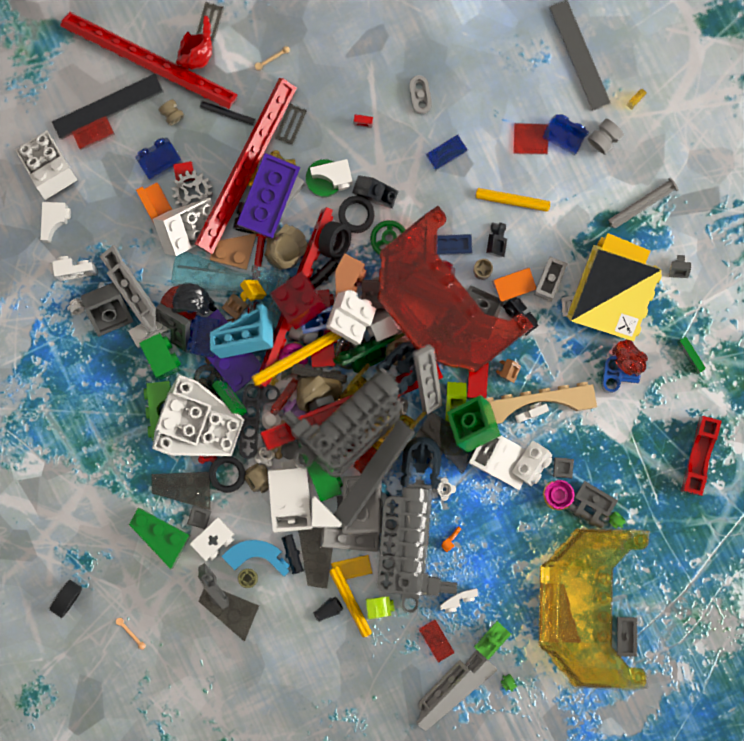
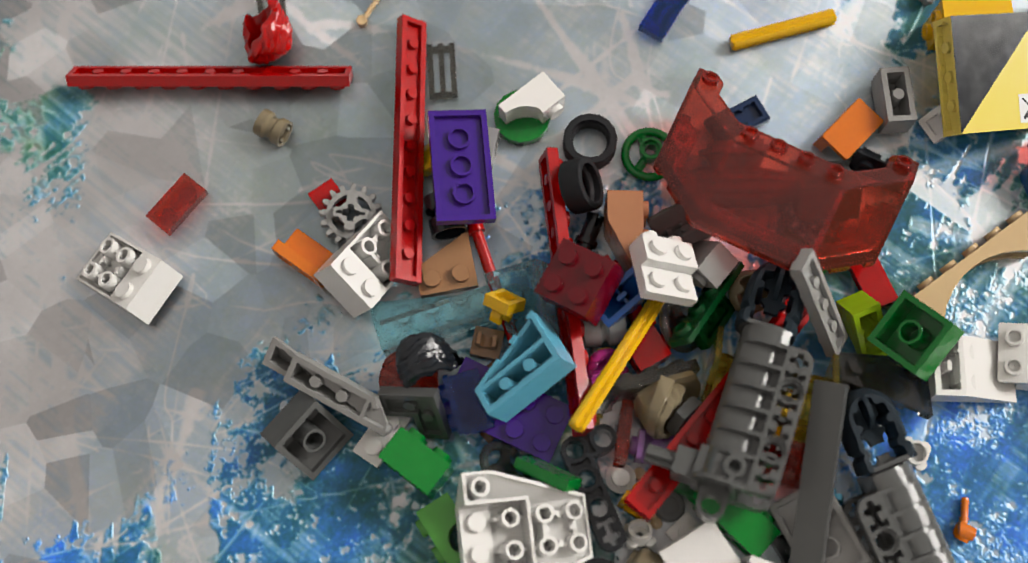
camera: 25 degrees left, 10 degrees down
white arch [40,202,71,243] -> none
white plate [49,256,98,282] -> none
black tile [52,74,163,140] -> none
white plate [67,298,85,315] -> none
clear blue bracket [135,137,181,180] -> none
black bar [200,101,256,126] -> none
dark tan hair [264,224,308,270] -> none
black slope [352,175,398,209] -> none
red tile [353,114,373,128] -> none
dark tan wheel [473,259,493,280] -> none
black plate [486,222,507,257] -> none
medium nougat tile [496,359,521,383] -> none
white plate [515,402,549,423] -> none

